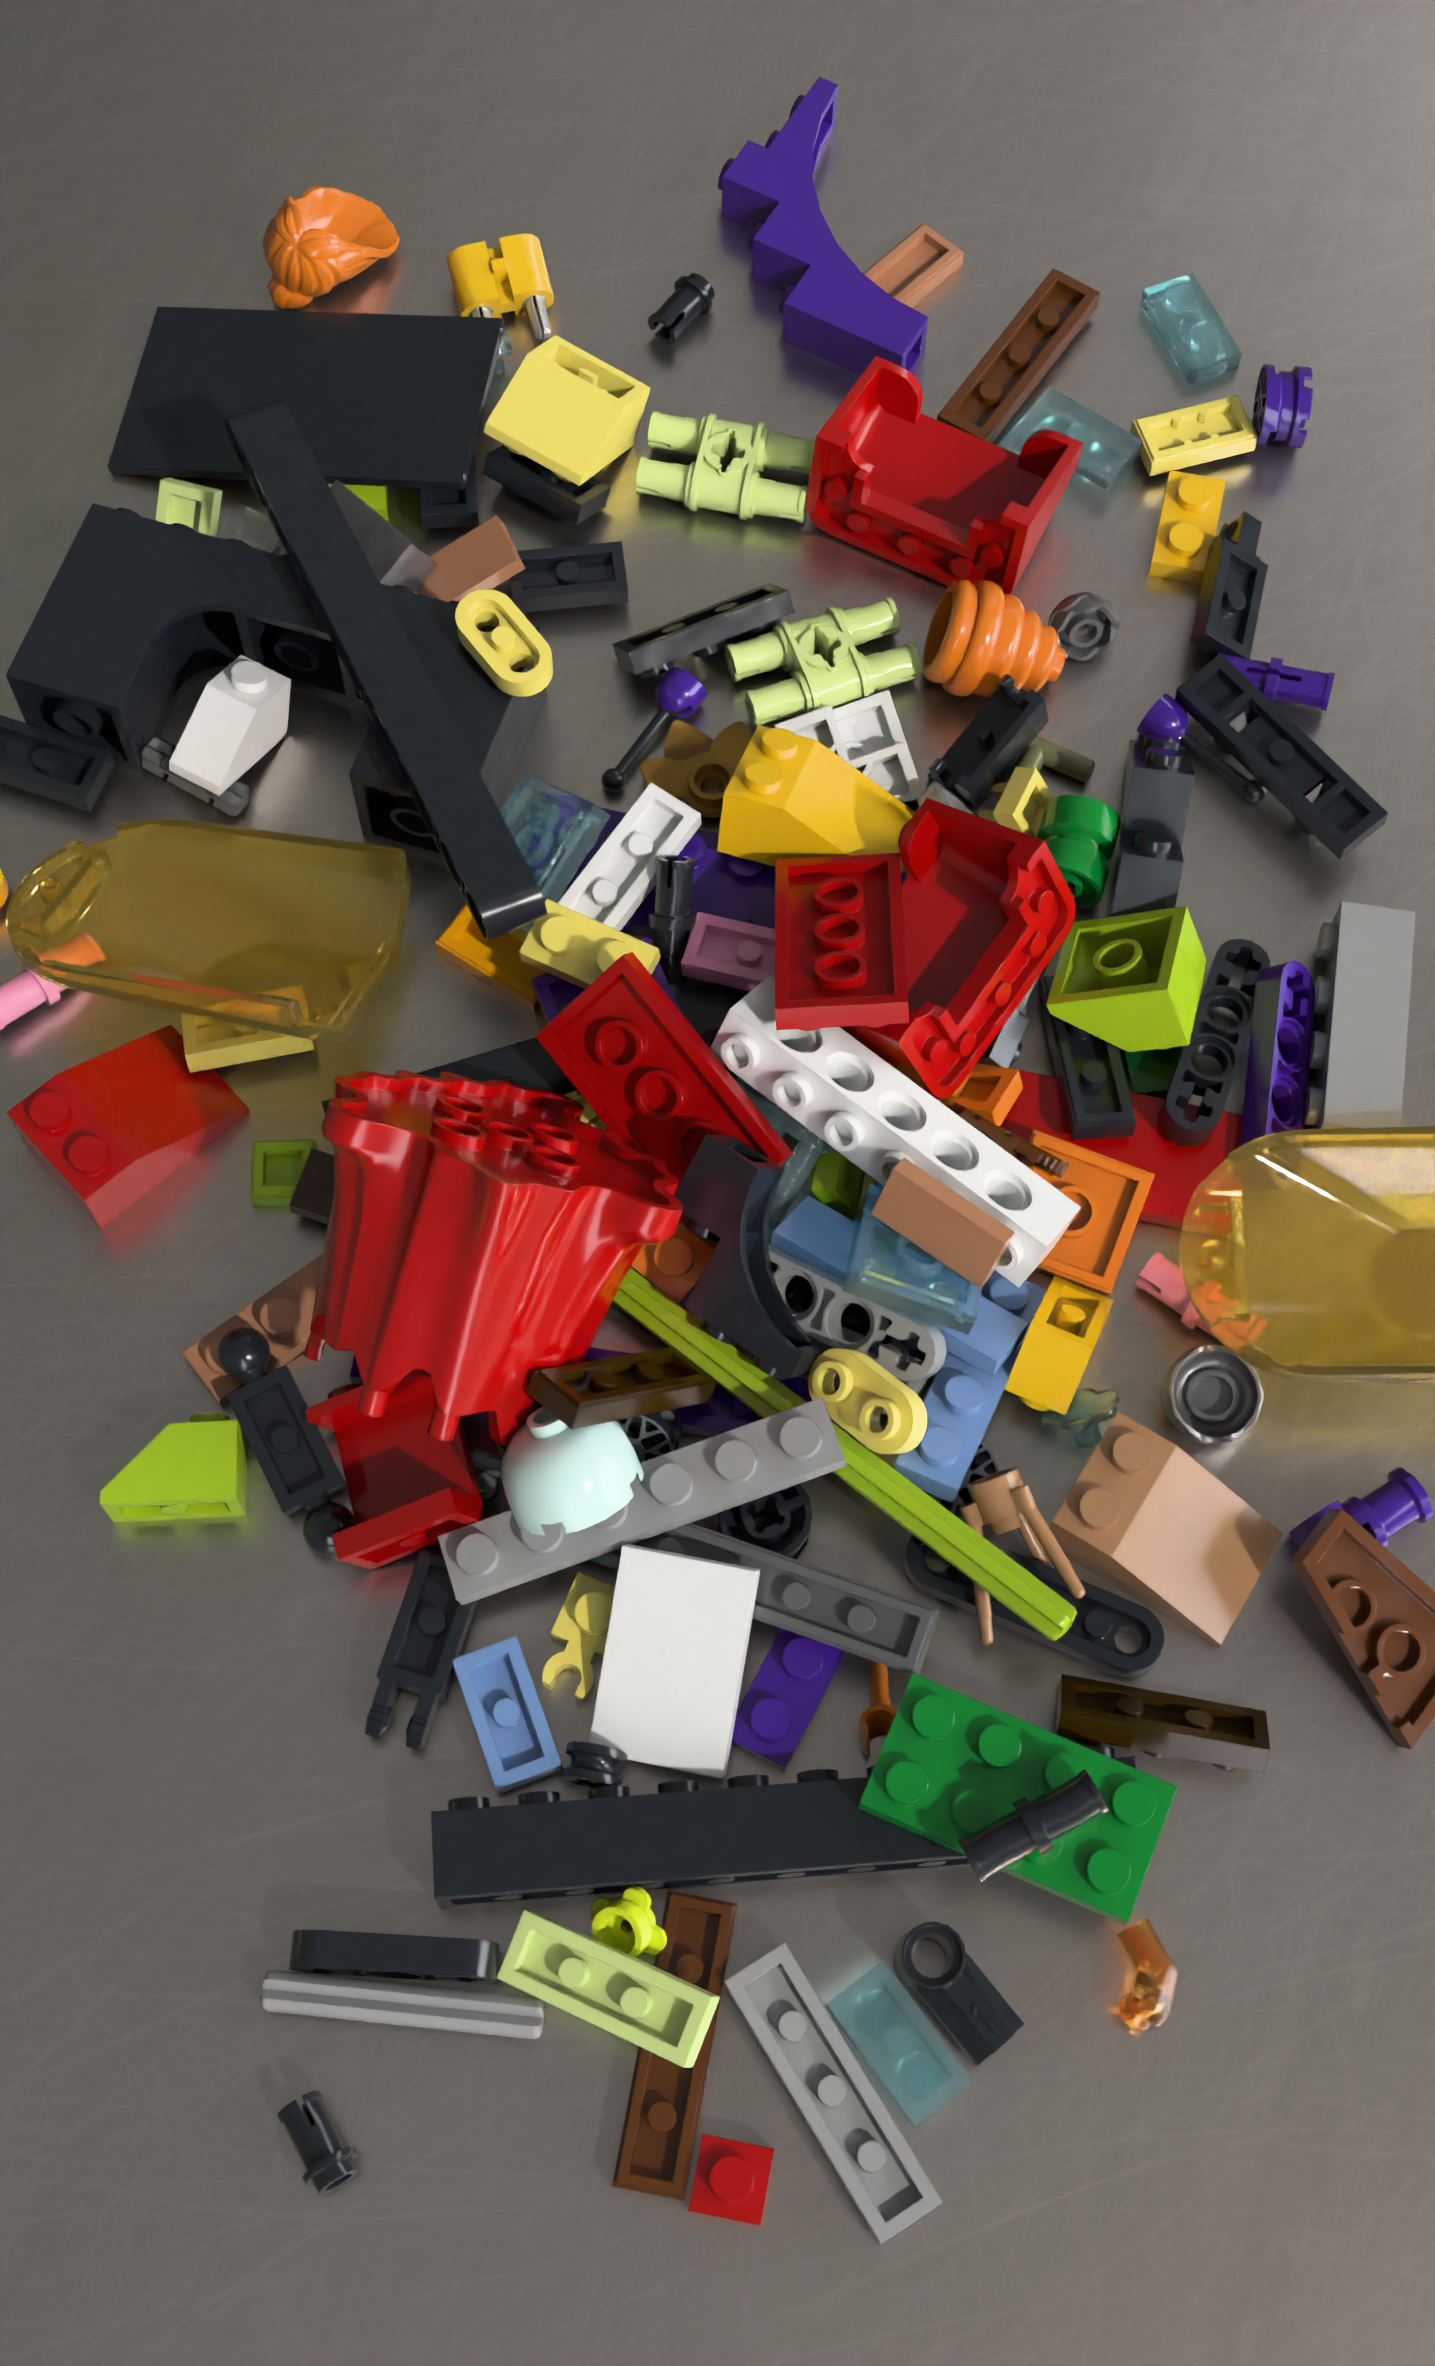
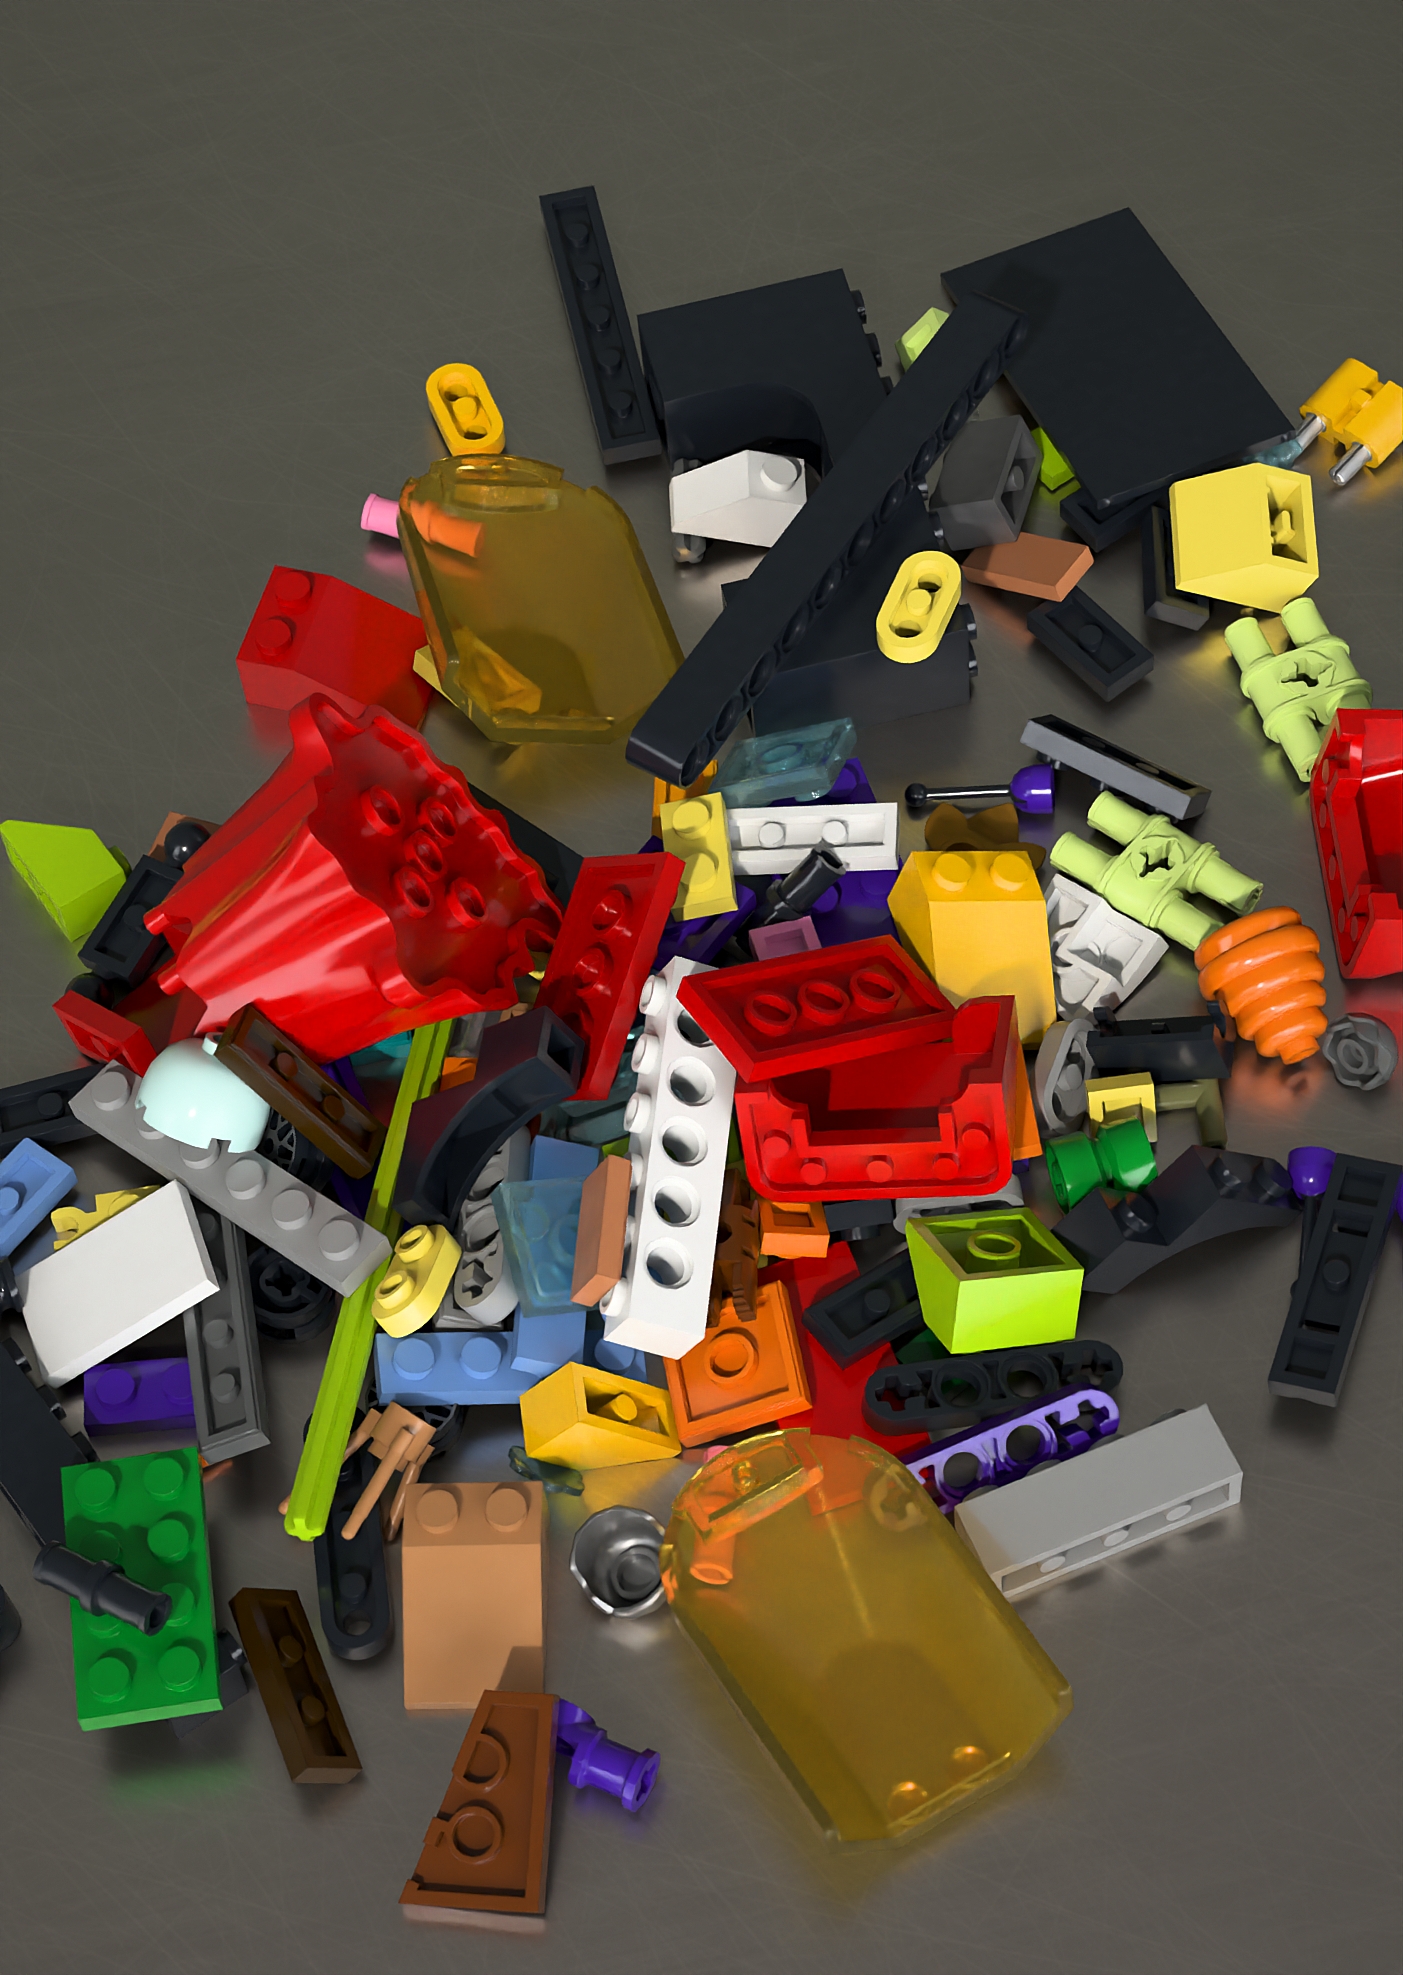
camera: 65 degrees right, 10 degrees down
orange hair [263,185,399,309] -> none
clear orange arm [1117,1918,1178,2031] -> none

